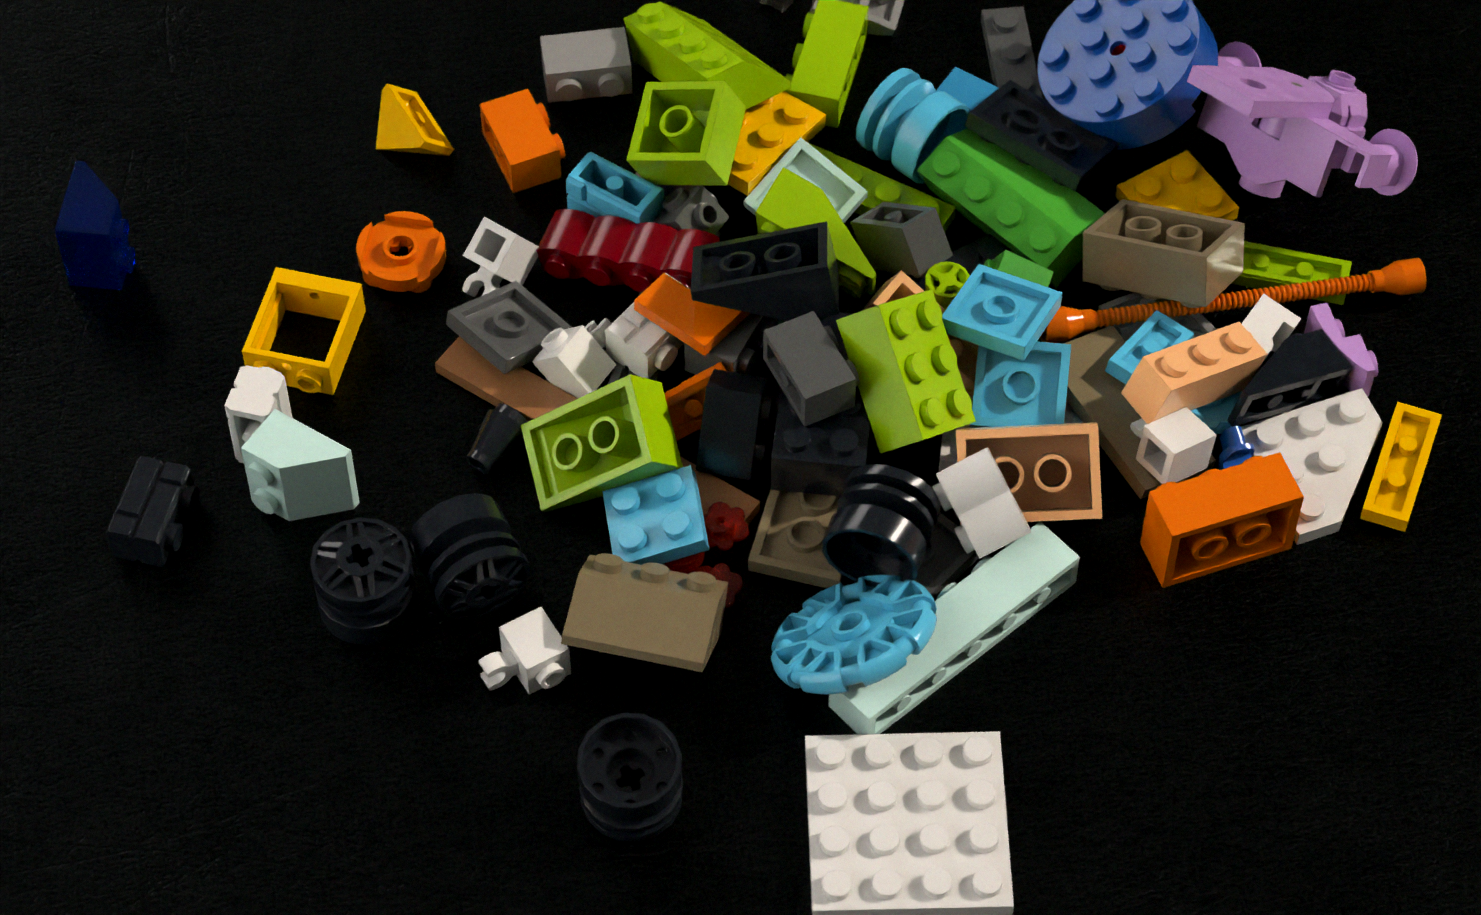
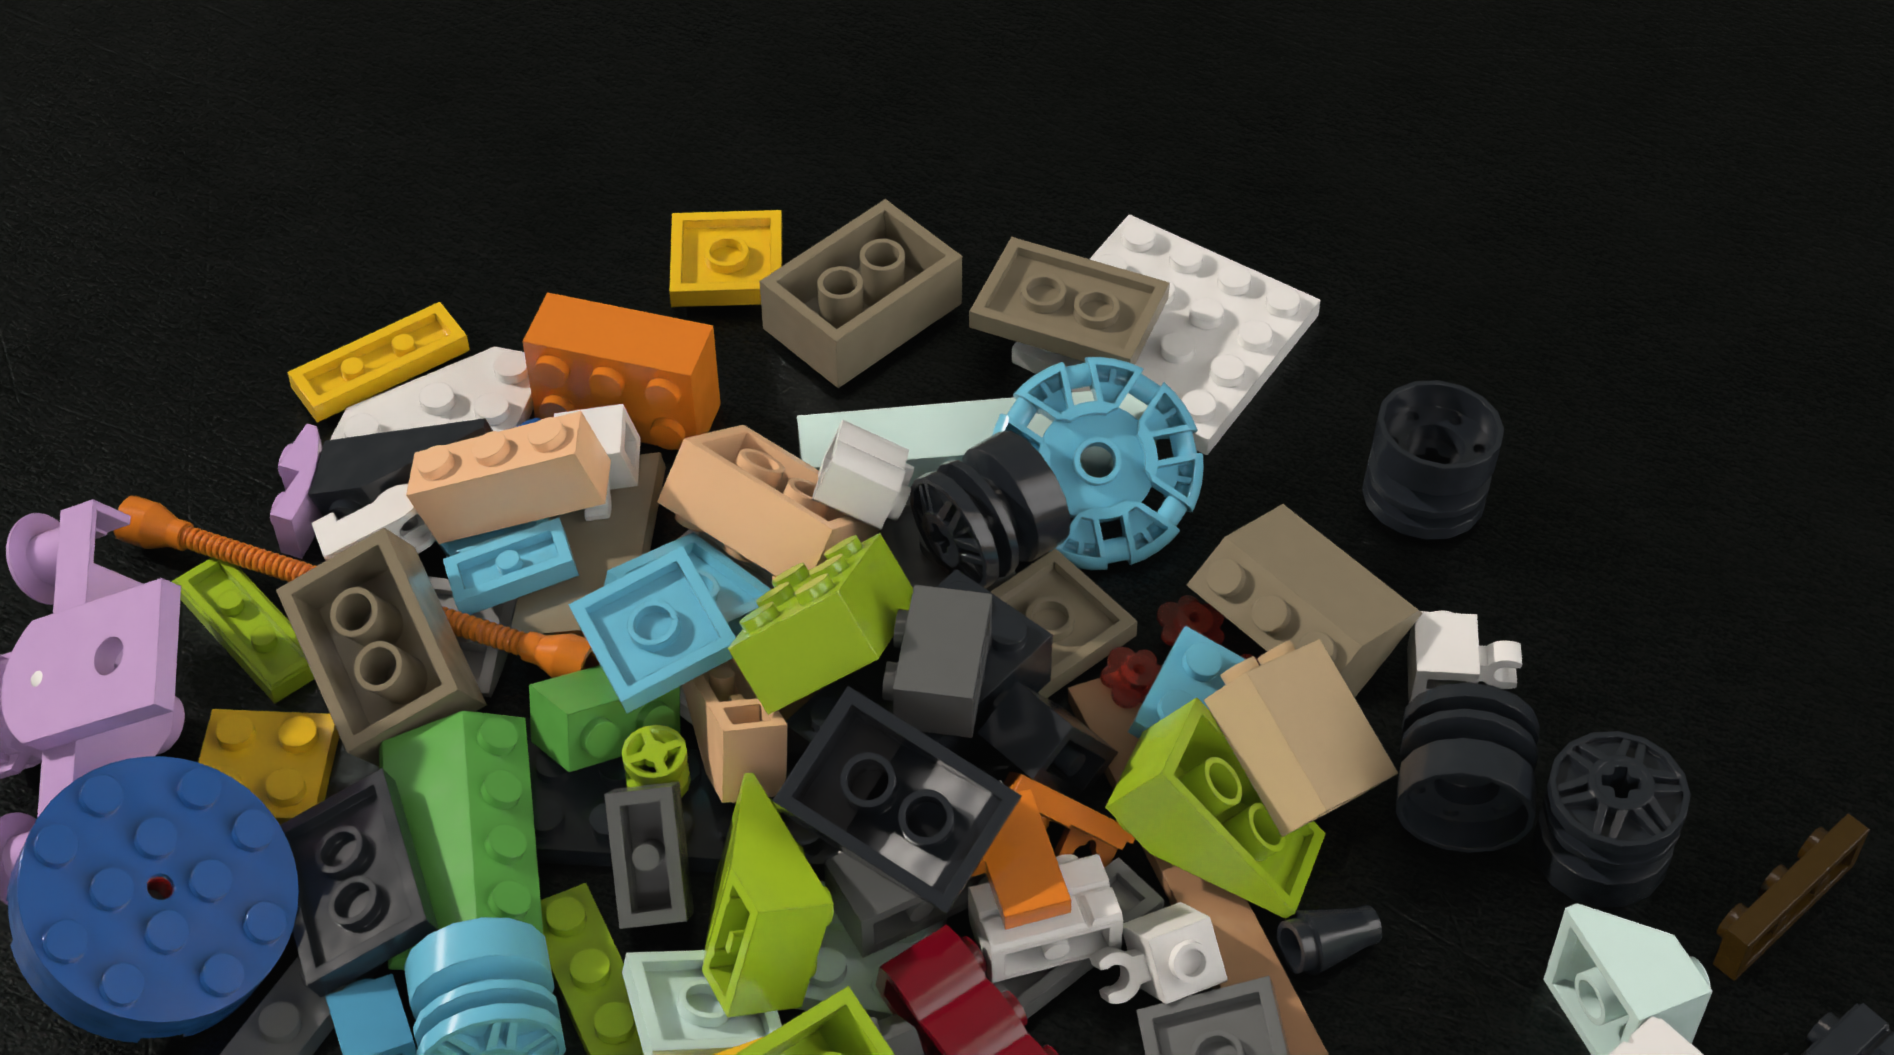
camera: 145 degrees left, 5 degrees down
none -> yellow plate [670,210,782,307]
none -> dark tan brick [760,199,962,388]
none -> dark tan plate [969,237,1170,365]
none -> tan brick [1204,639,1398,837]
none -> dark brown plate [1713,814,1870,981]

